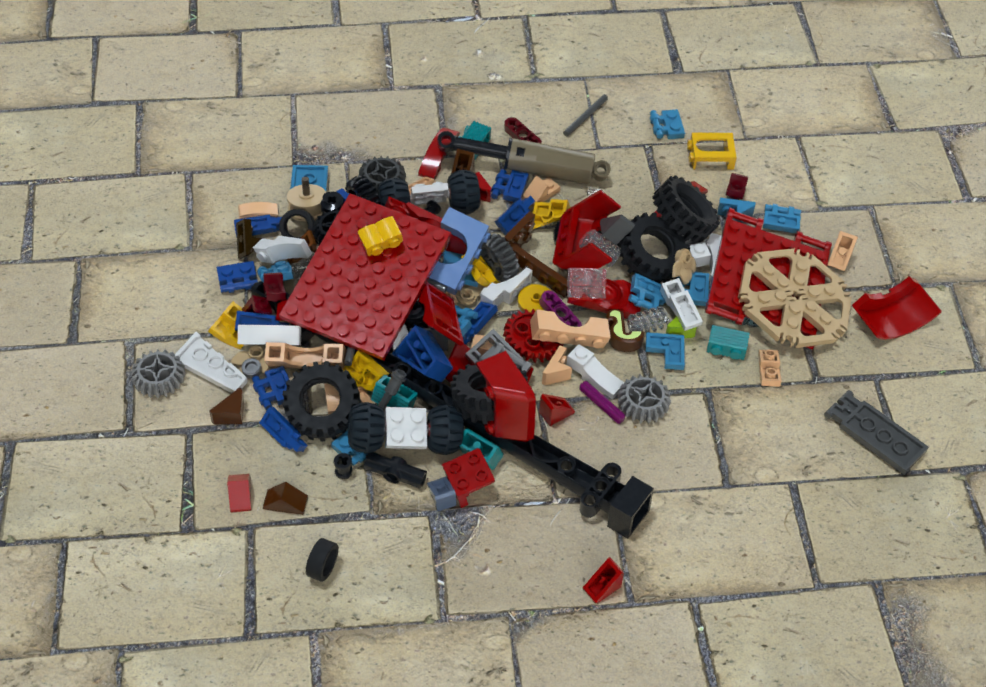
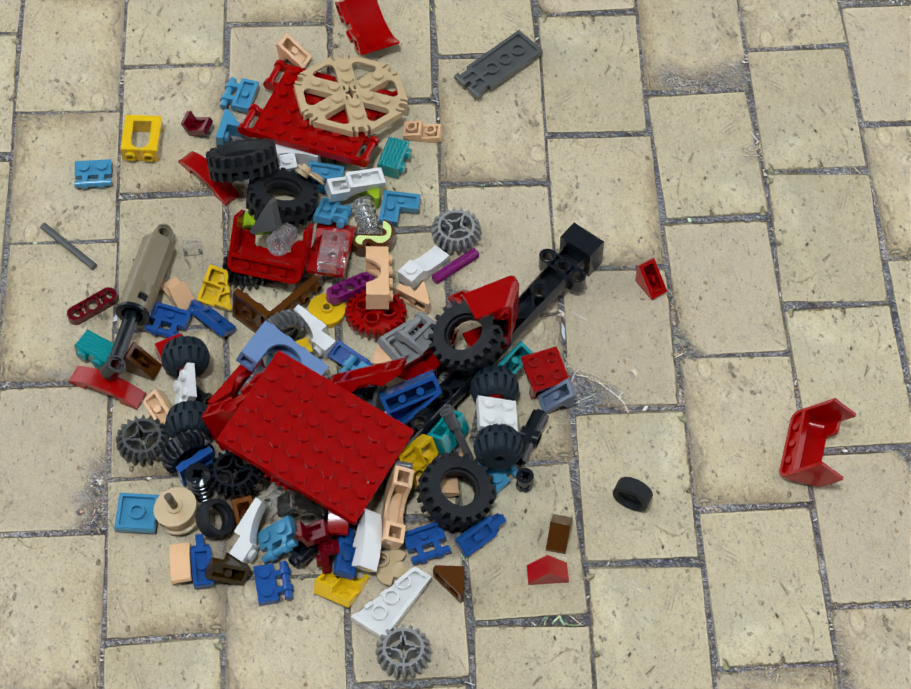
camera: 85 degrees left, 5 degrees up
flat silver tile [241,358,262,379] -> none
yellow brick [358,216,403,256] -> none

